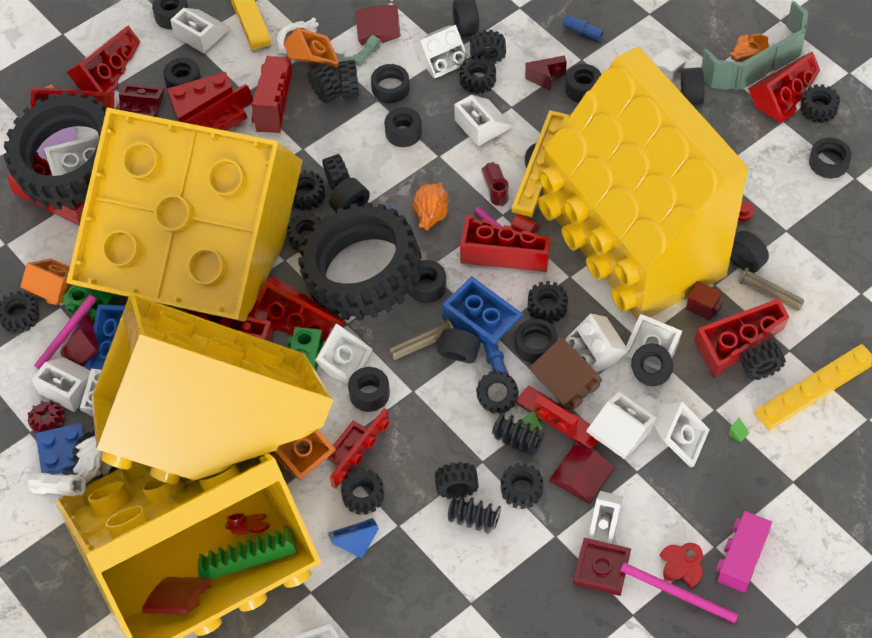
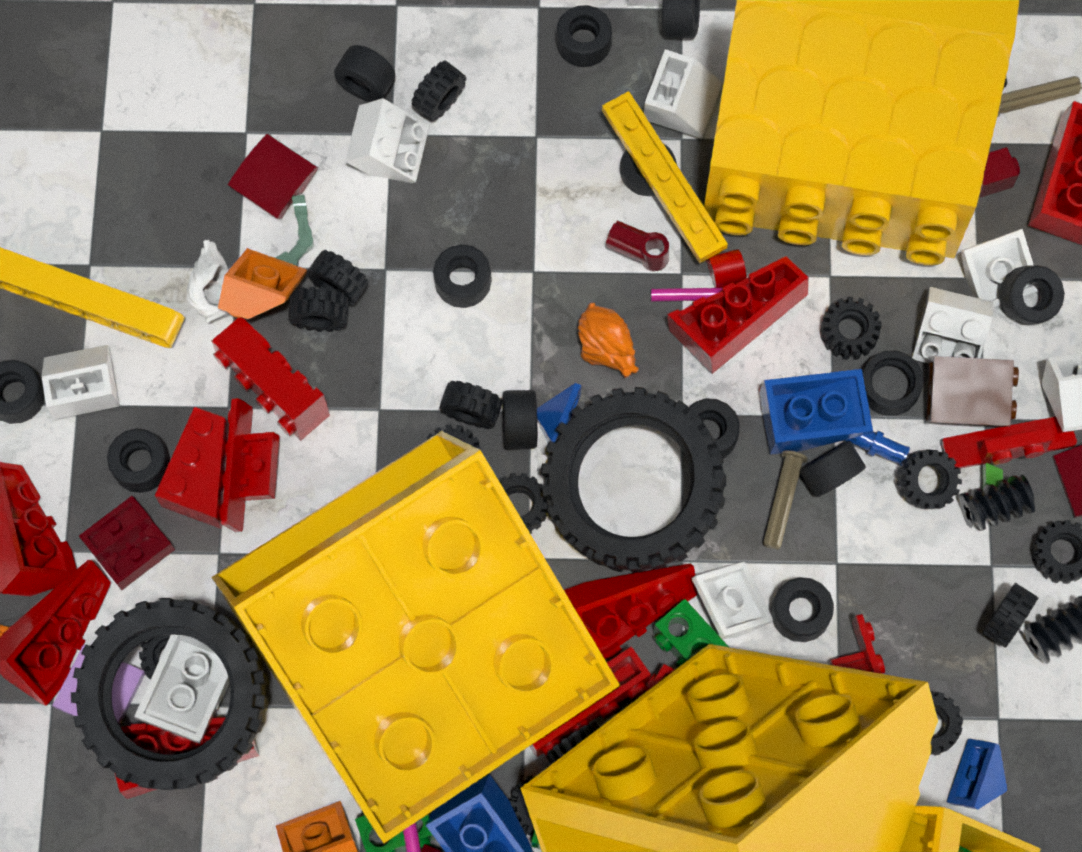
camera: 50 degrees left, 15 degrees up
black tyre [371,64,410,103] -> none
white slope [454,95,512,146] -> none
black tyre [459,56,496,94] -> none
dark red slope [525,55,567,90] -> none

